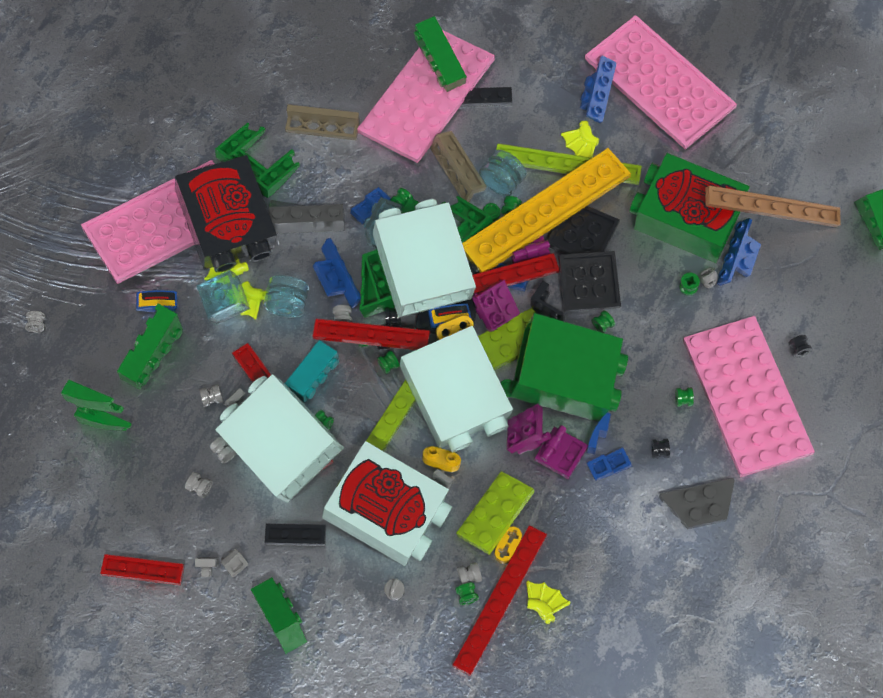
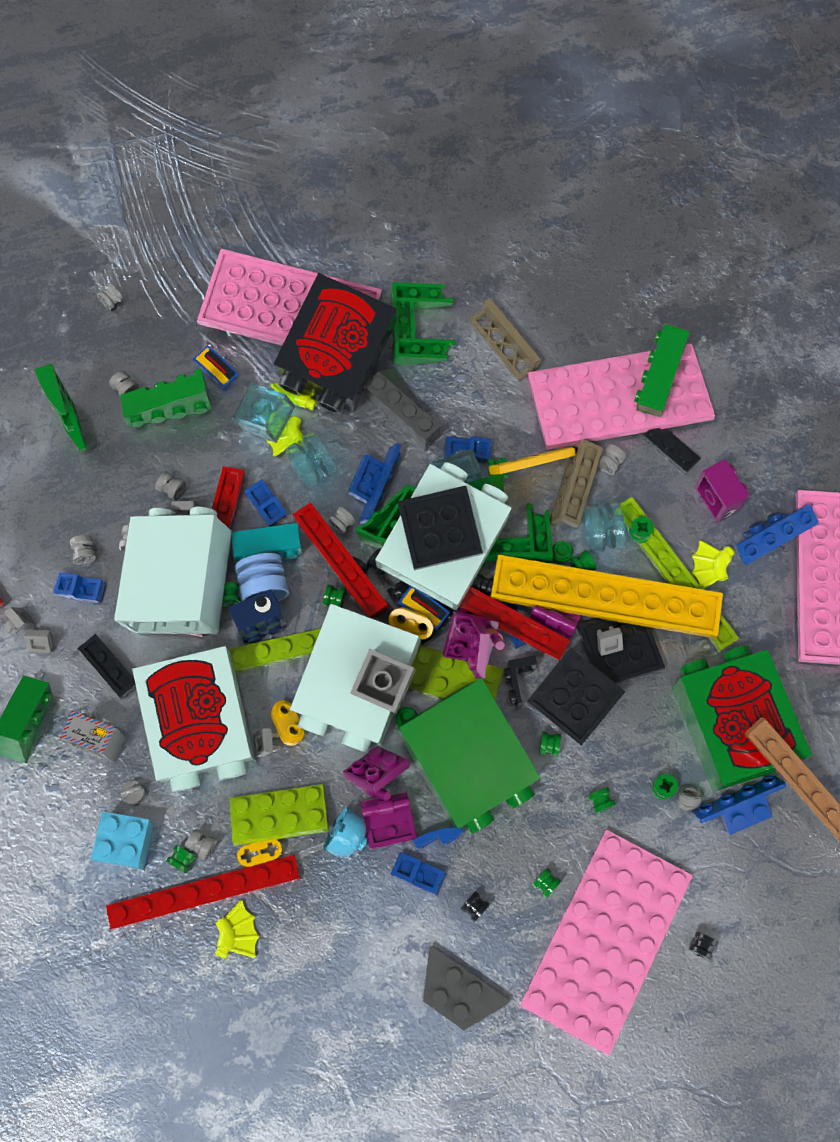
camera: 45 degrees right, 5 degrees up
none -> blue slope [53,572,106,603]
none -> light grey brick [60,710,125,763]
none -> medium azure brick [90,812,154,871]
none -> light grey wheel [109,370,139,396]
none -> dark blue brick [229,589,286,644]
none -> light blue wheel [235,553,289,602]
none -> blue slope [244,479,288,526]
none -> medium azure cylinder [323,807,368,857]
none -> light grey brick [350,649,416,714]
none -> black plate [398,486,483,571]
none -> magenta plate [463,618,505,679]
none -> yellow tile [489,447,576,475]
none -> green wheel [587,787,616,814]
none -> light grey tile [597,626,623,656]
none -> light grey wheel [598,444,626,475]
none -> green wheel [629,516,654,544]
none -> magenta brick [694,459,749,523]

